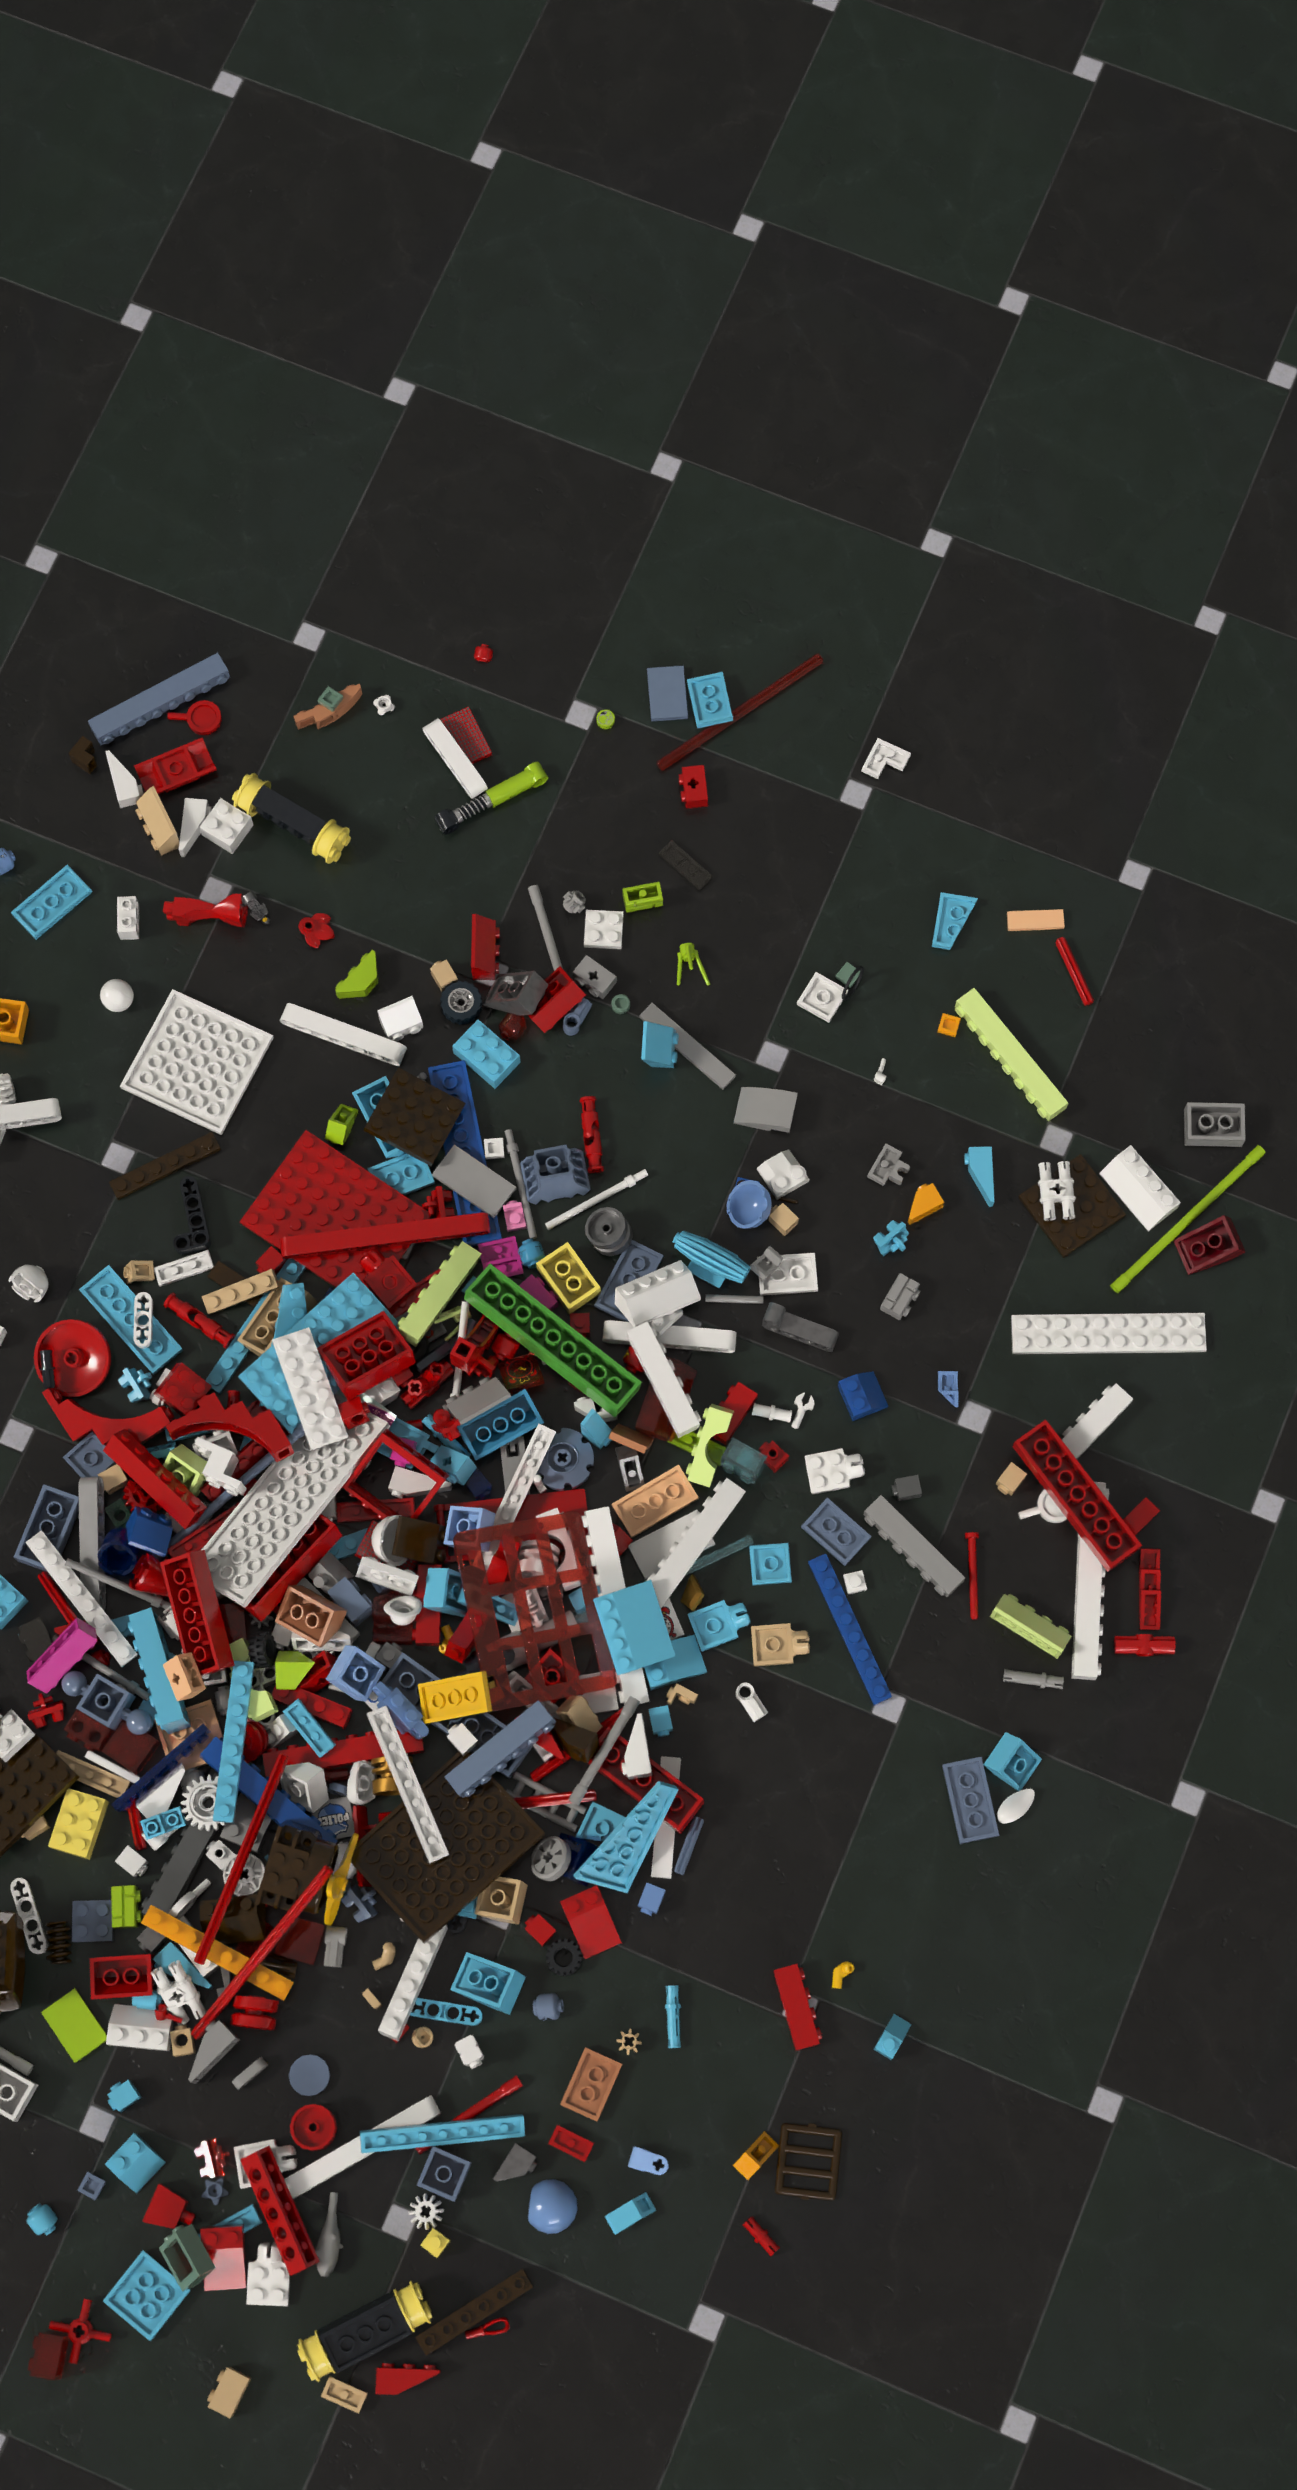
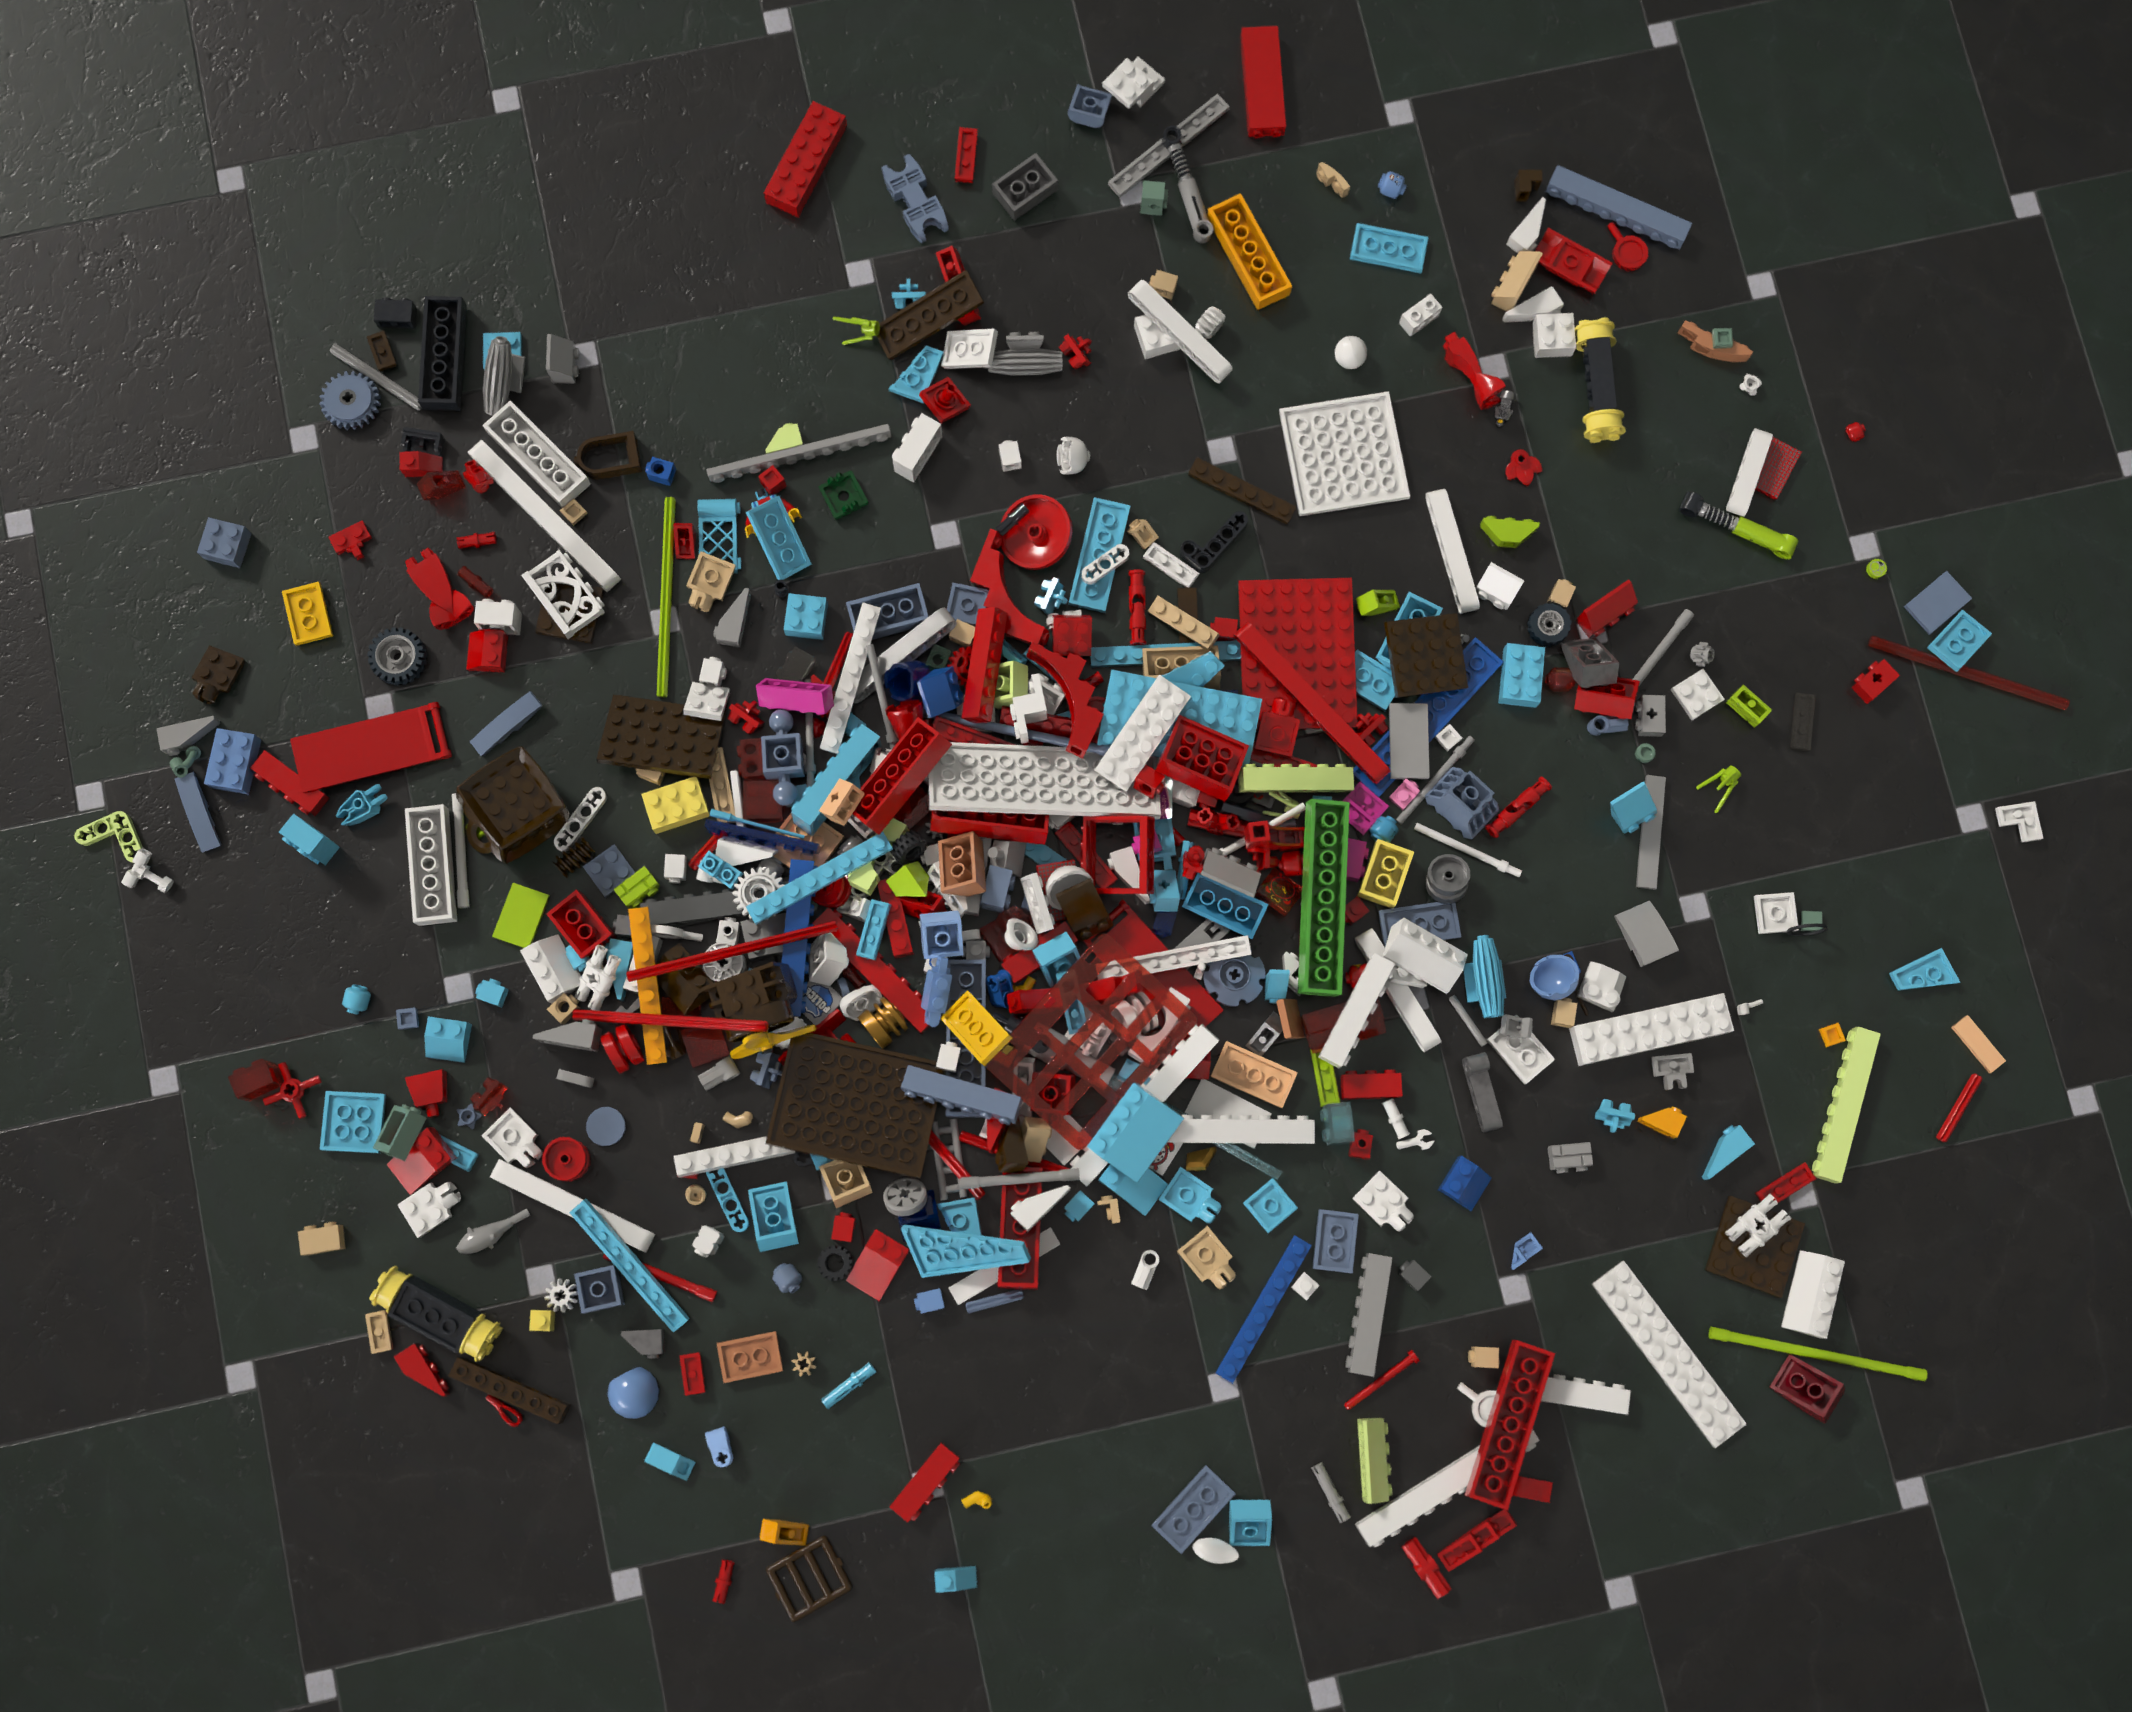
camera: 50 degrees right, 5 degrees up
red hand [155,2004,183,2023] -> none
red brick [240,2145,320,2276] -> none
white plate [367,1706,449,1864] -> none
light blue brick [443,1506,496,1552] -> none
yellowish green arch [686,1404,734,1487] -> none
light grey brick [1184,1102,1245,1147] -> none
none -> medium azure piece [710,809,805,839]
none -> blue piece [986,969,1014,1008]
none -> white brick [1569,993,1734,1066]
none -> red tile [1755,1162,1816,1203]

